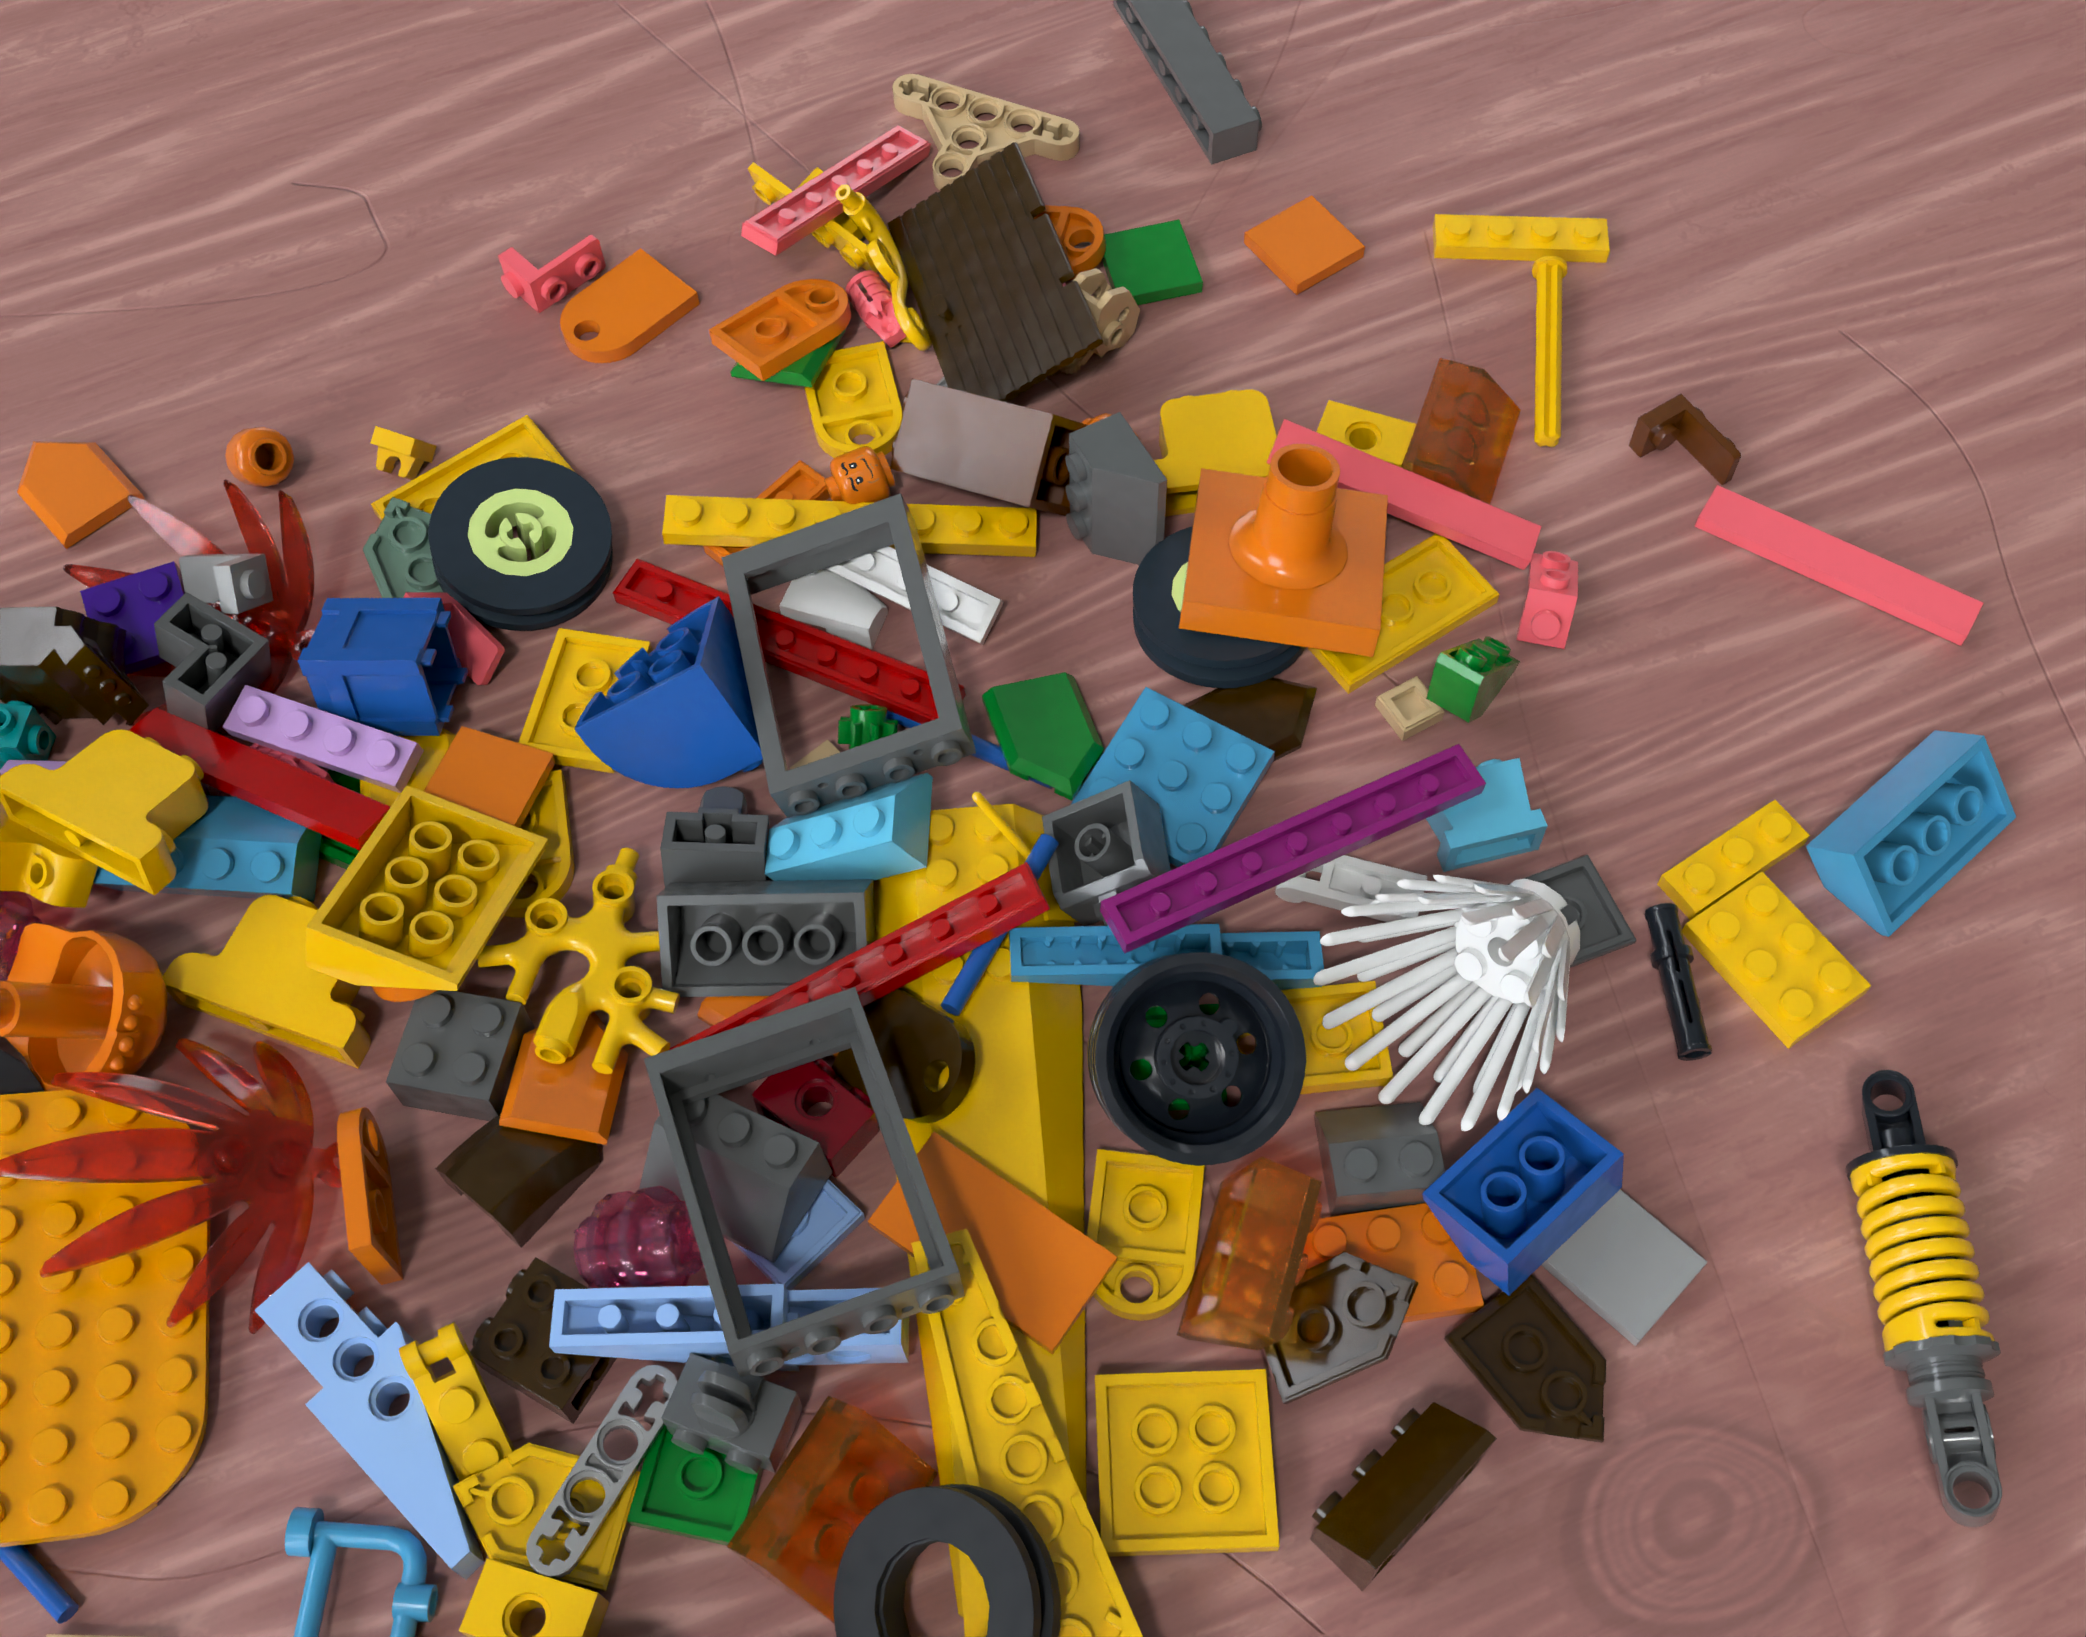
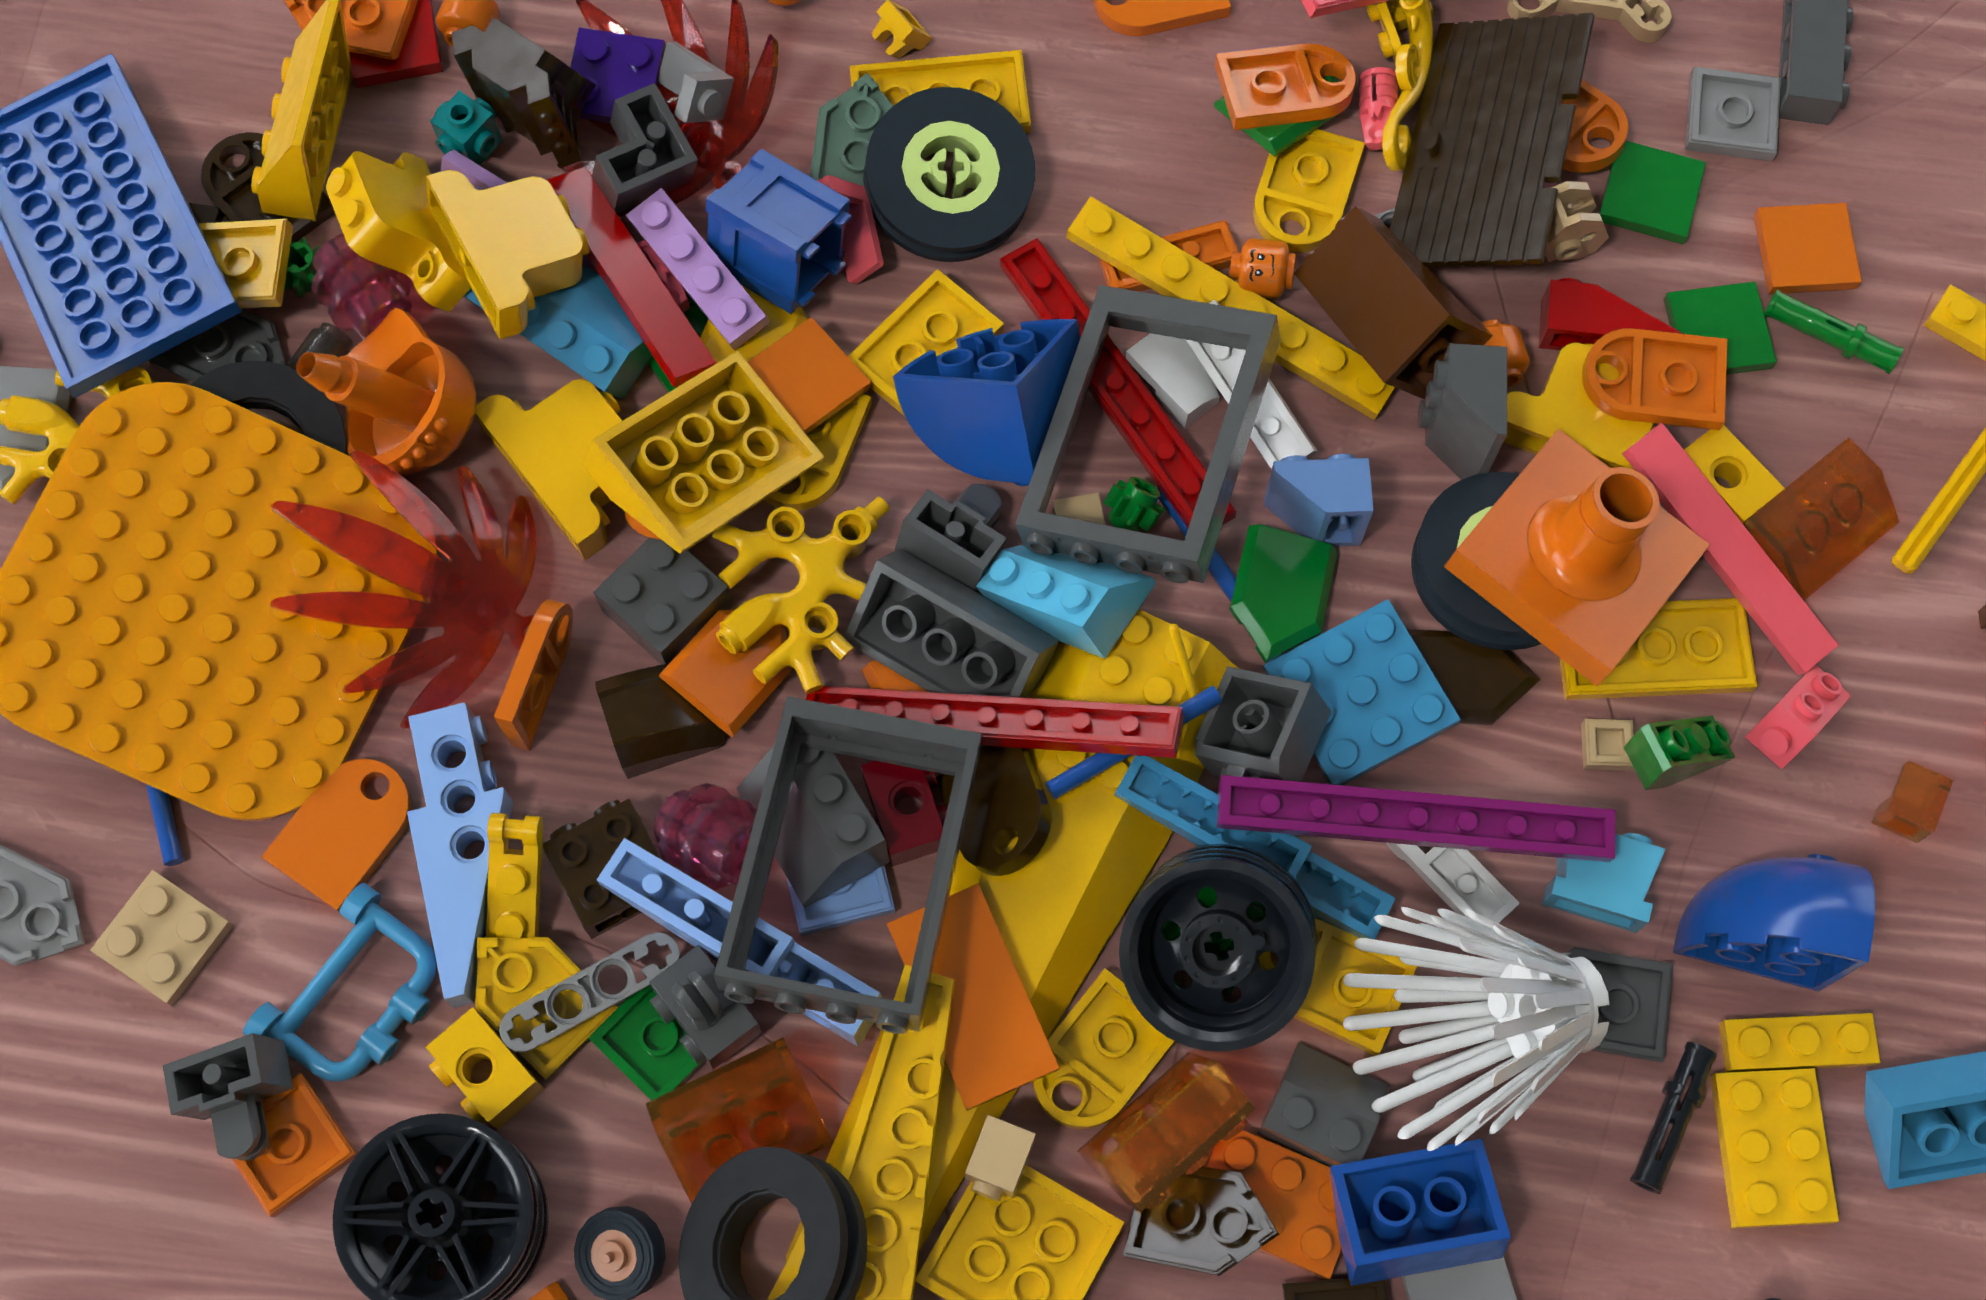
camera: 30 degrees right, 10 degrees up
none -> orange tile [261,759,413,913]
none -> tan brick [965,1115,1036,1202]
none -> medium blue slope [1264,454,1374,546]
none -> red slope [1539,278,1683,351]
none -> orange tile [1582,328,1727,430]
none -> green tile [1663,281,1777,375]
none -> blue brick [1673,854,1875,992]
none -> light grey tile [1685,67,1781,161]
none -> green pin [1764,289,1904,374]
none -> clear orange panel [1871,761,1954,843]

